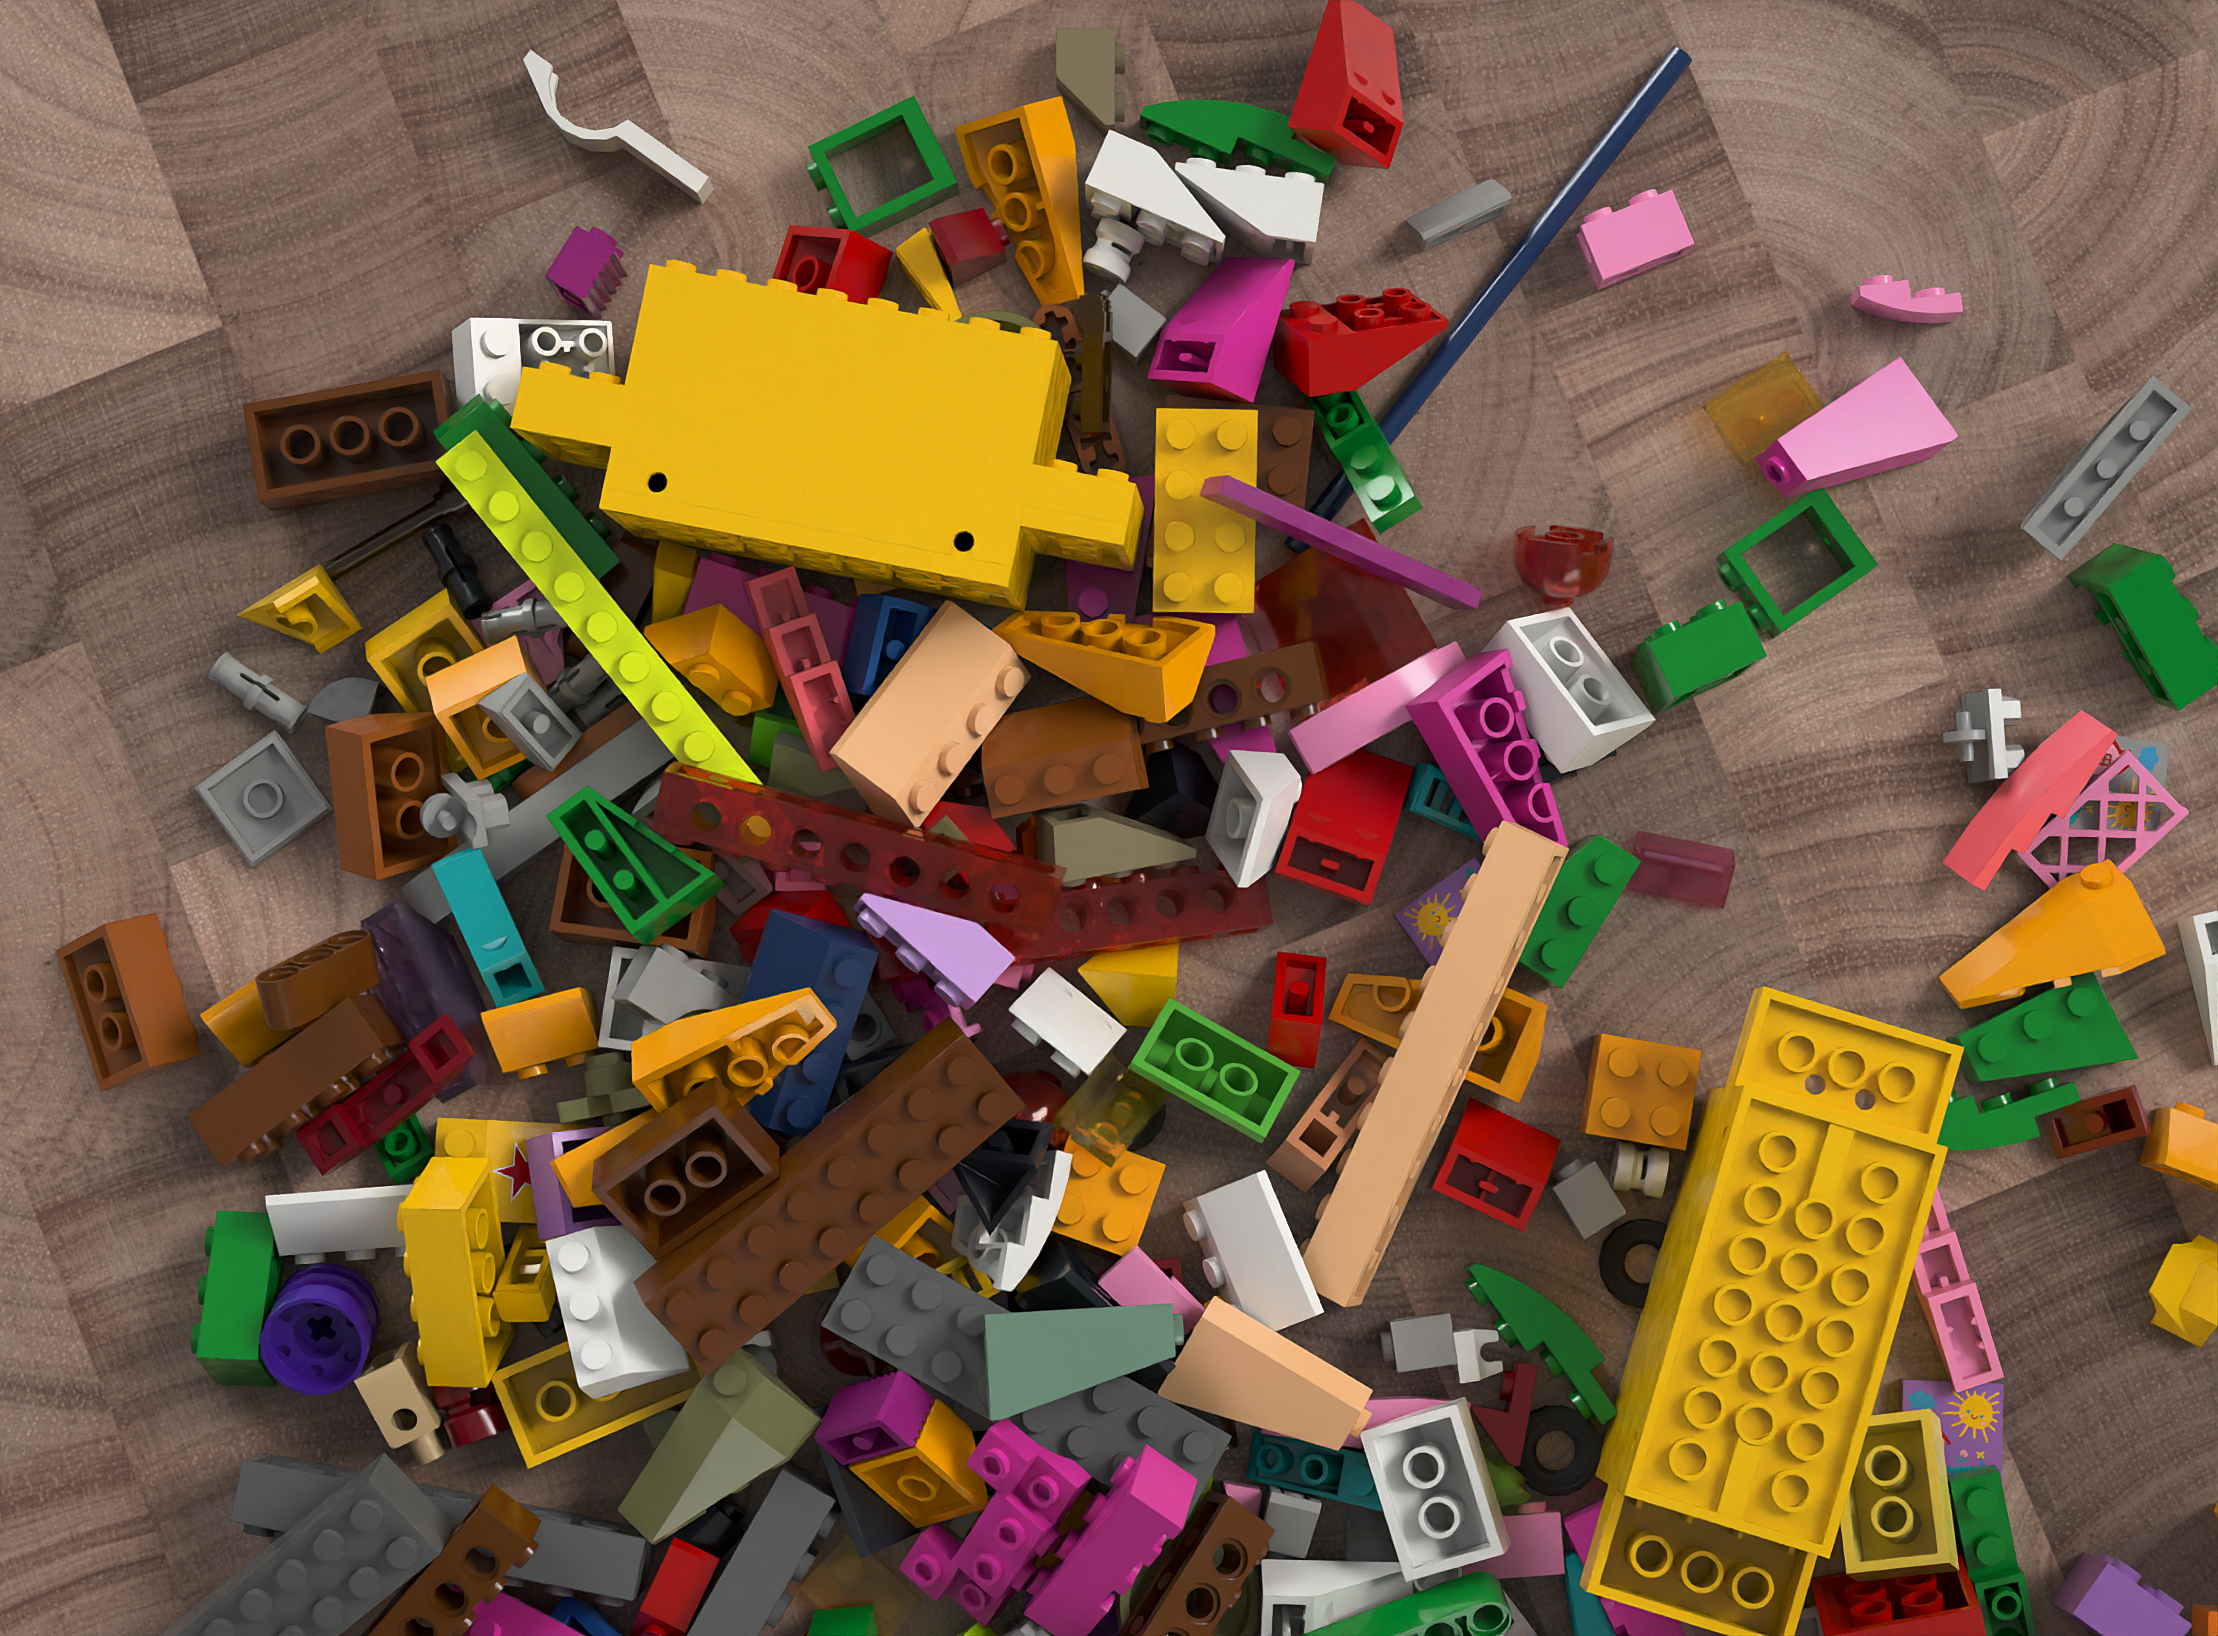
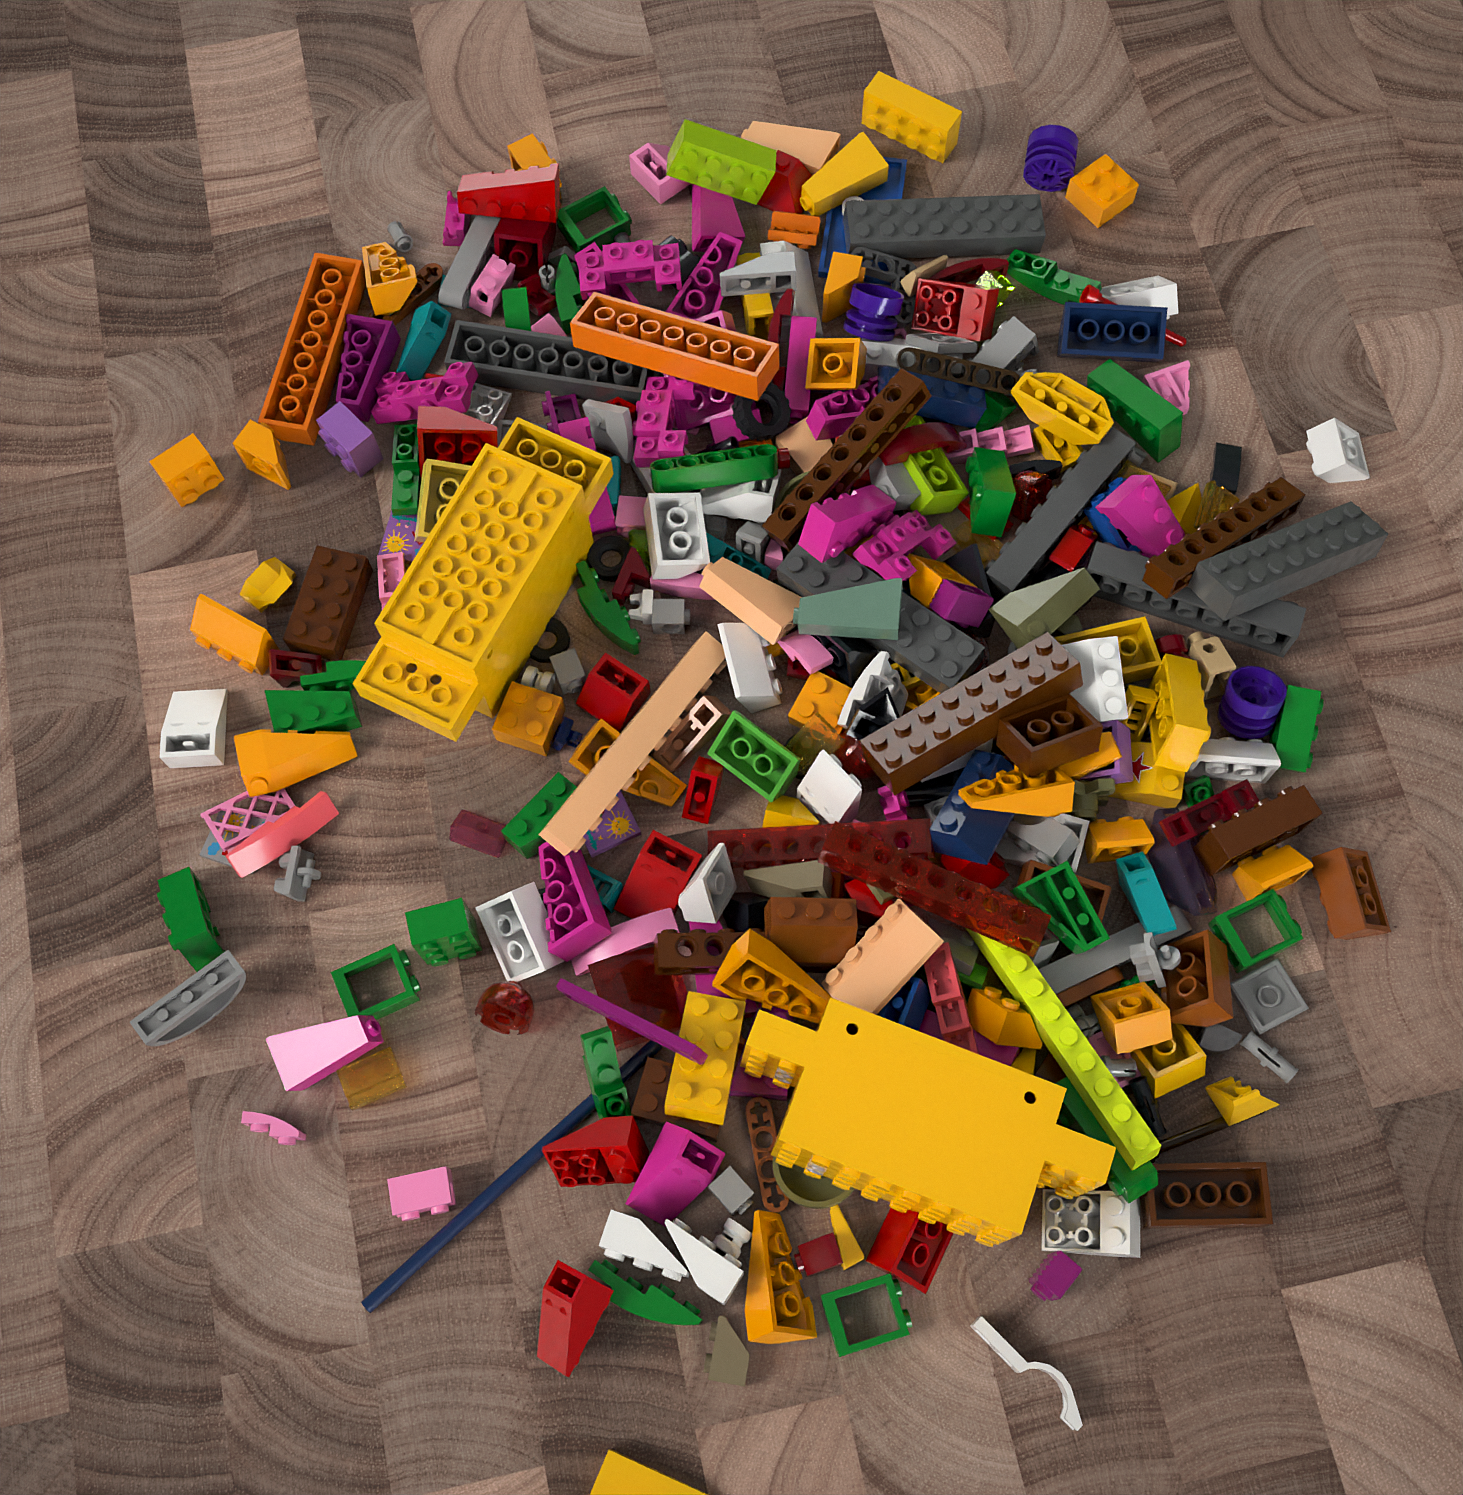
camera: 170 degrees left, 15 degrees down
reddish brown beam [255,930,380,1030] -> none
light grey slope [477,672,583,772] -> none
lavender slope [853,893,1016,1011] -> none
dark brown hinge [1073,291,1113,432] -> none
light grey slope [1406,179,1513,252] -> none
none -> reddish brown brick [283,545,373,661]
none -> clear blue tile [550,717,583,751]
none -> green window [1208,888,1304,974]

